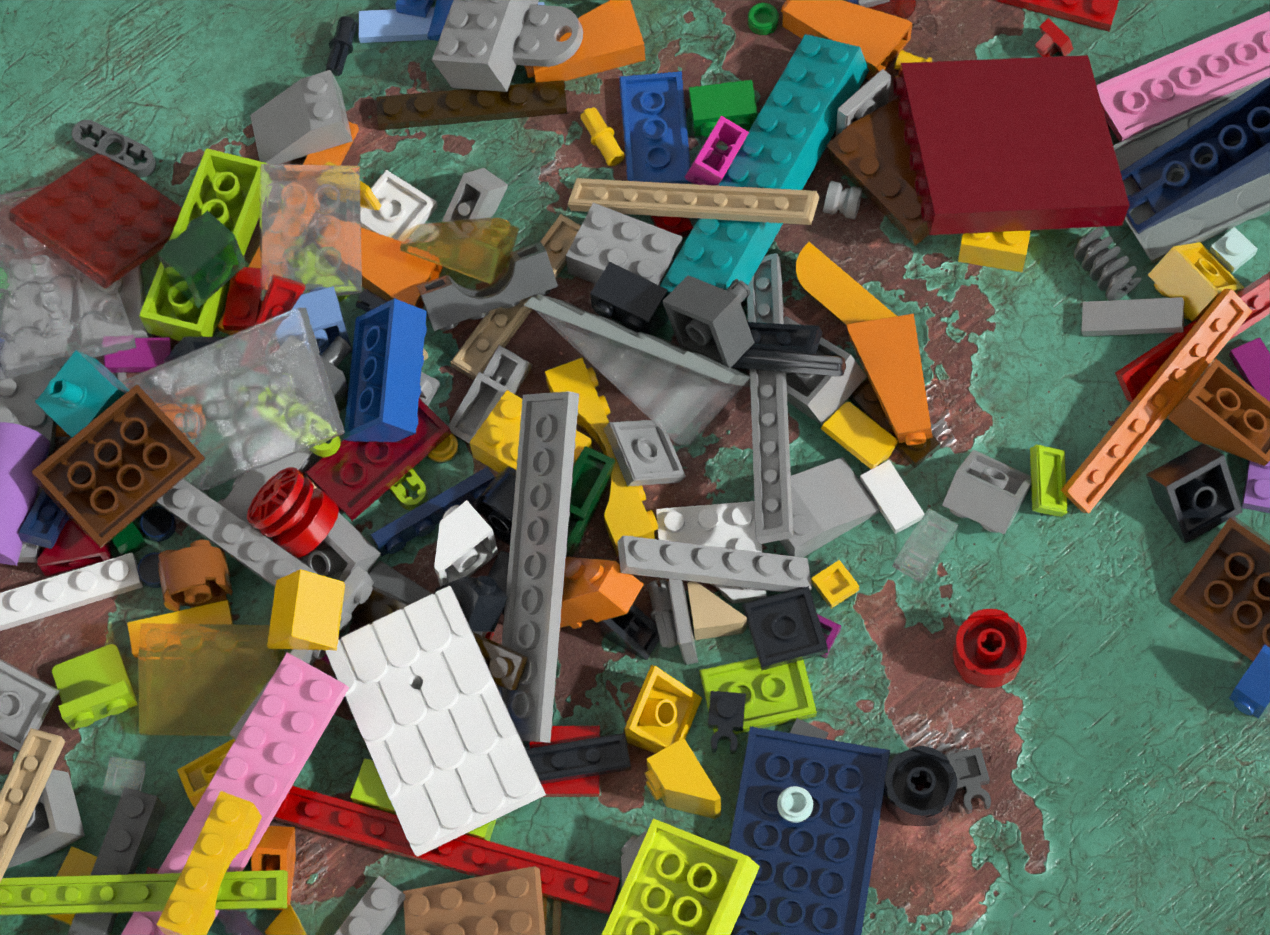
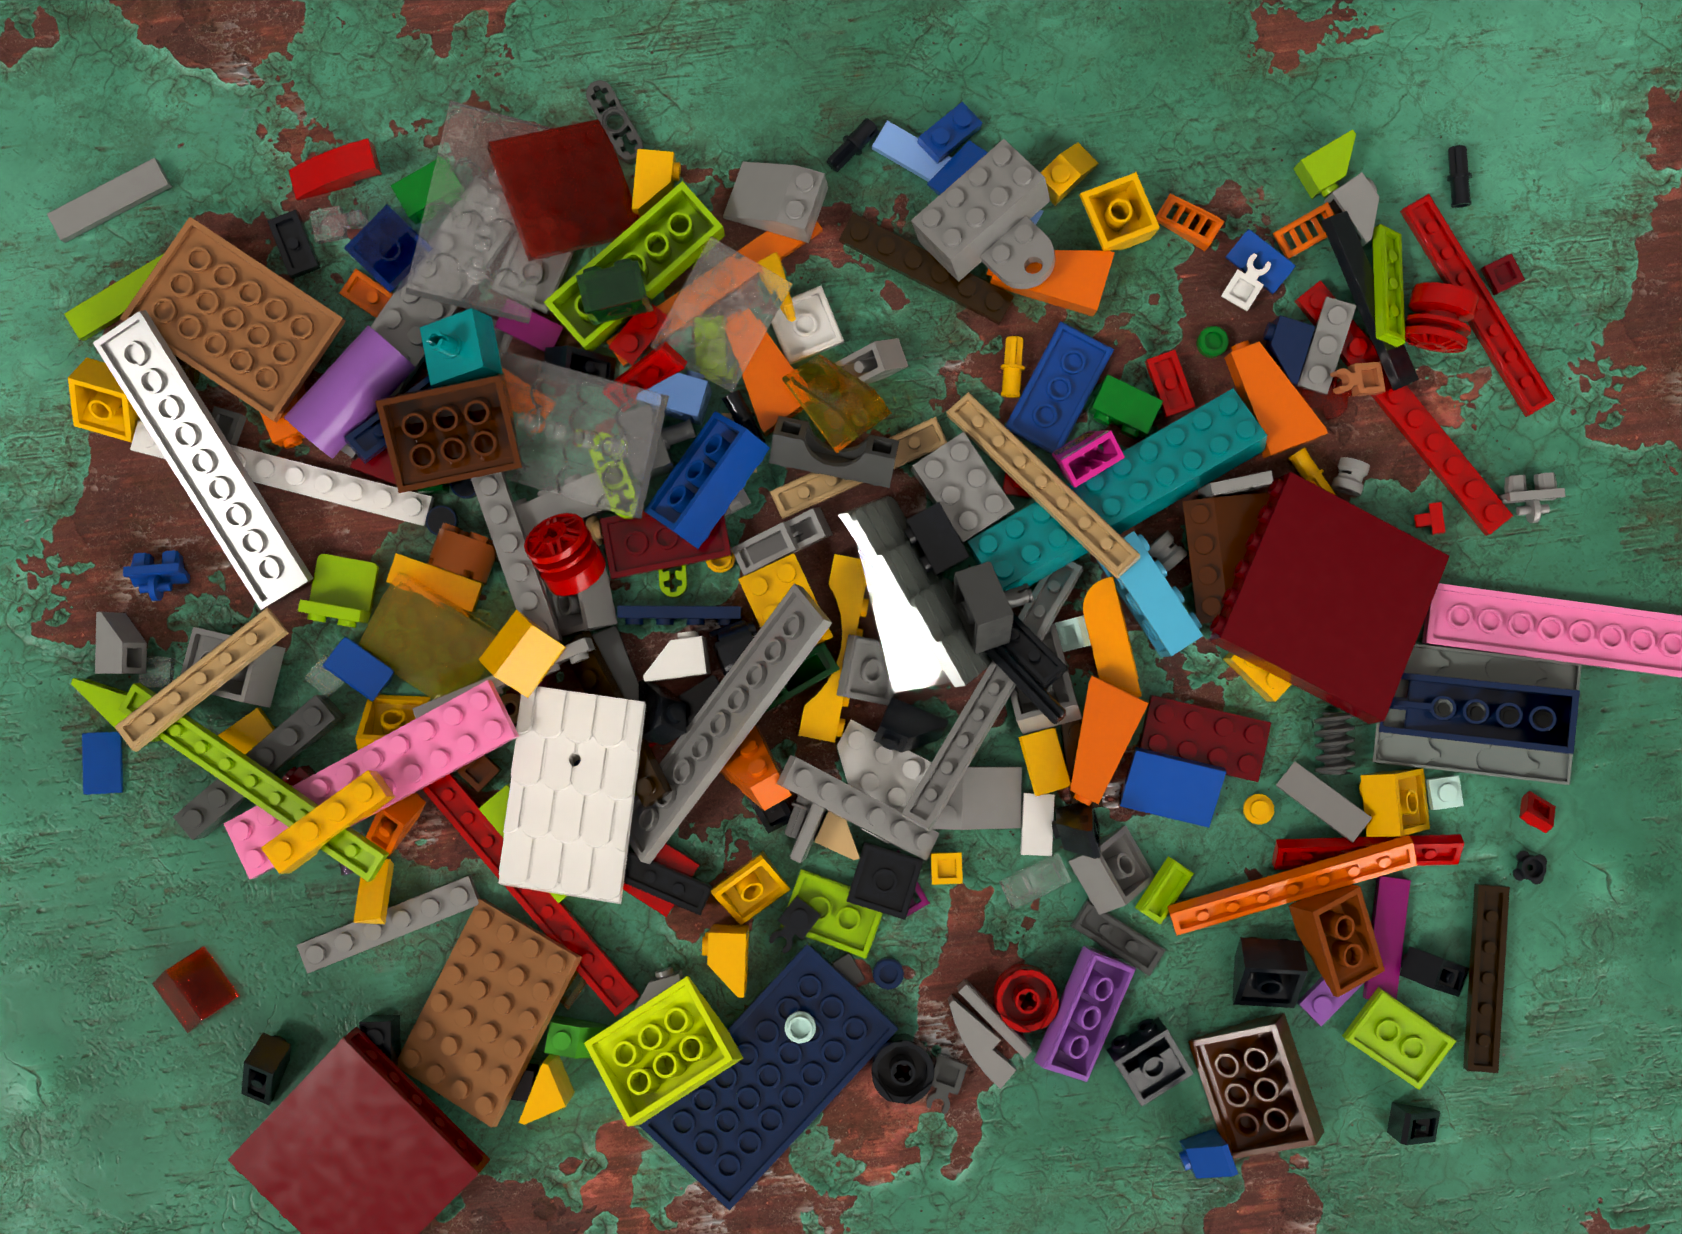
camera: 25 degrees right, 20 degrees up
none -> blue slope [323,637,394,702]
none -> reddish brown plate [457,754,502,793]
none -> yellow slope [632,149,681,217]
none -> black slope [873,697,948,753]
none -> dark blue tile [873,957,904,990]
none -> light grey slope [948,994,1016,1089]
none -> light grey tile [957,979,1032,1059]
none -> medium lavender brick [1034,945,1136,1082]
none -> black slope [1052,802,1101,859]
none -> light aqua plate [1055,615,1091,652]
none -> dark grey tile [1070,900,1166,976]
none -> medium azure brick [1095,531,1203,657]
none -> black plate [1106,1017,1194,1107]
none -> blue tile [1119,747,1226,828]
none -> dark red plate [1138,695,1272,782]
none -> red plate [1145,350,1196,418]
none -> yellow plate [1243,794,1274,825]
none -> light grey wheel [1331,457,1370,496]

